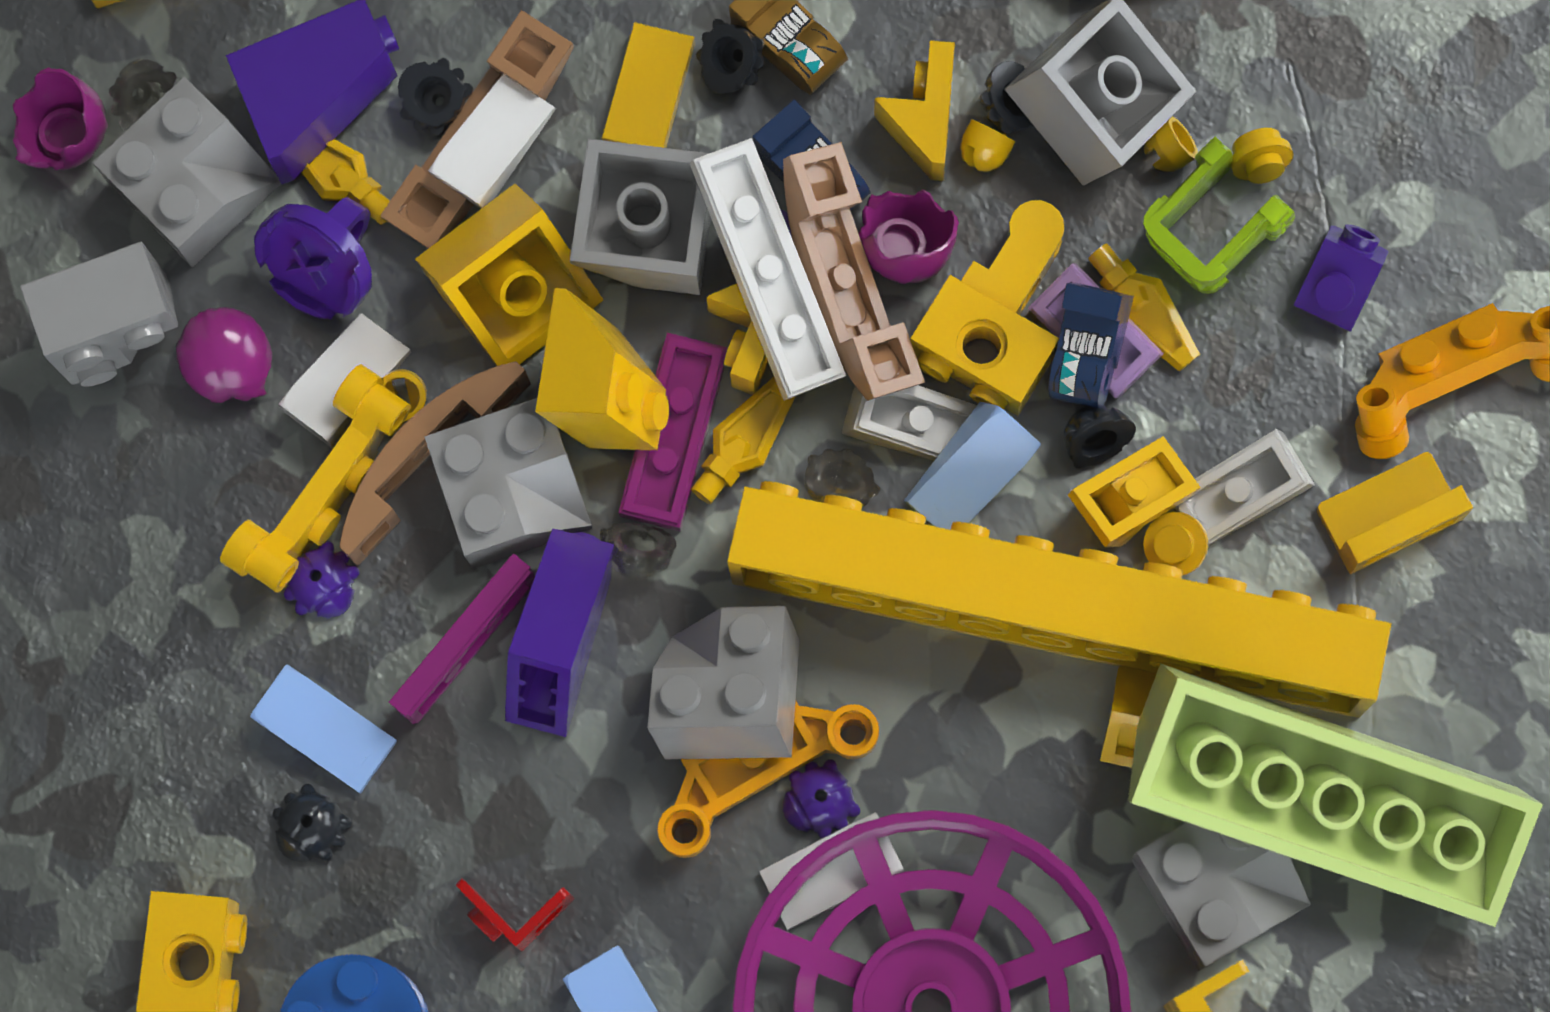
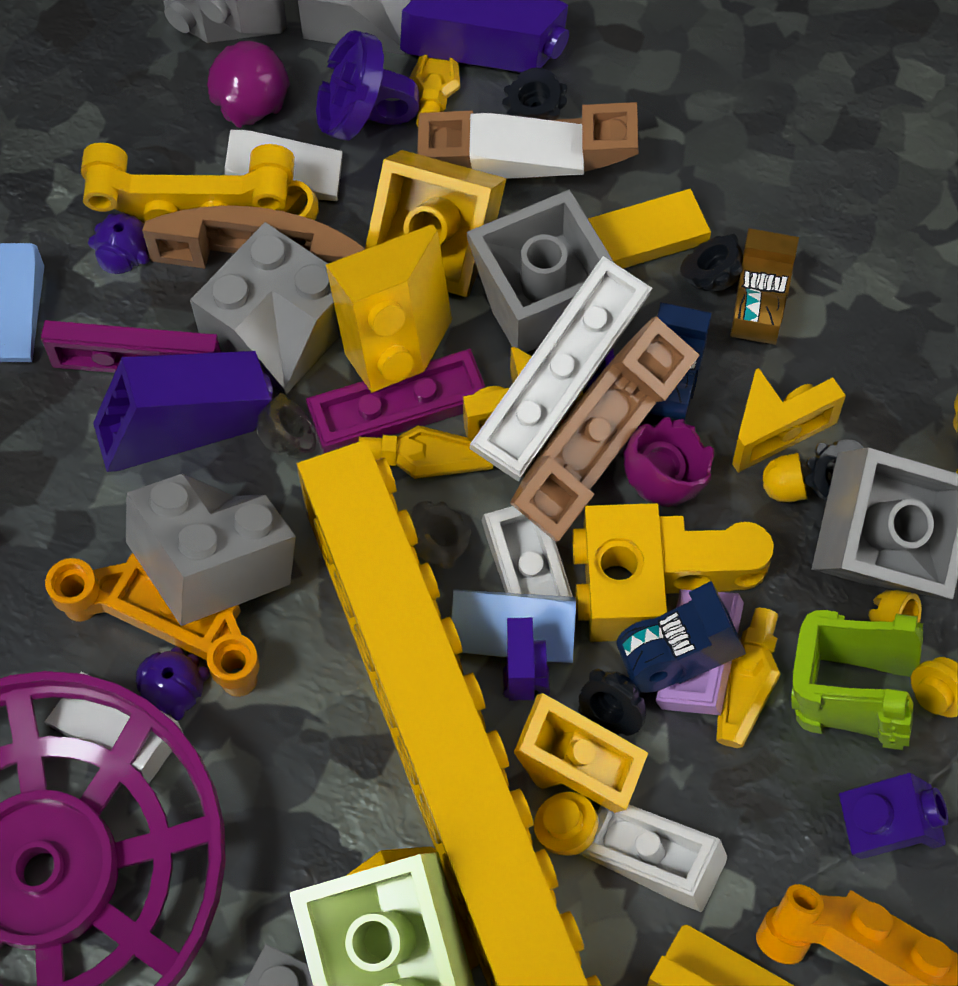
camera: 50 degrees right, 15 degrees down
none -> dark purple plate [503,617,550,701]

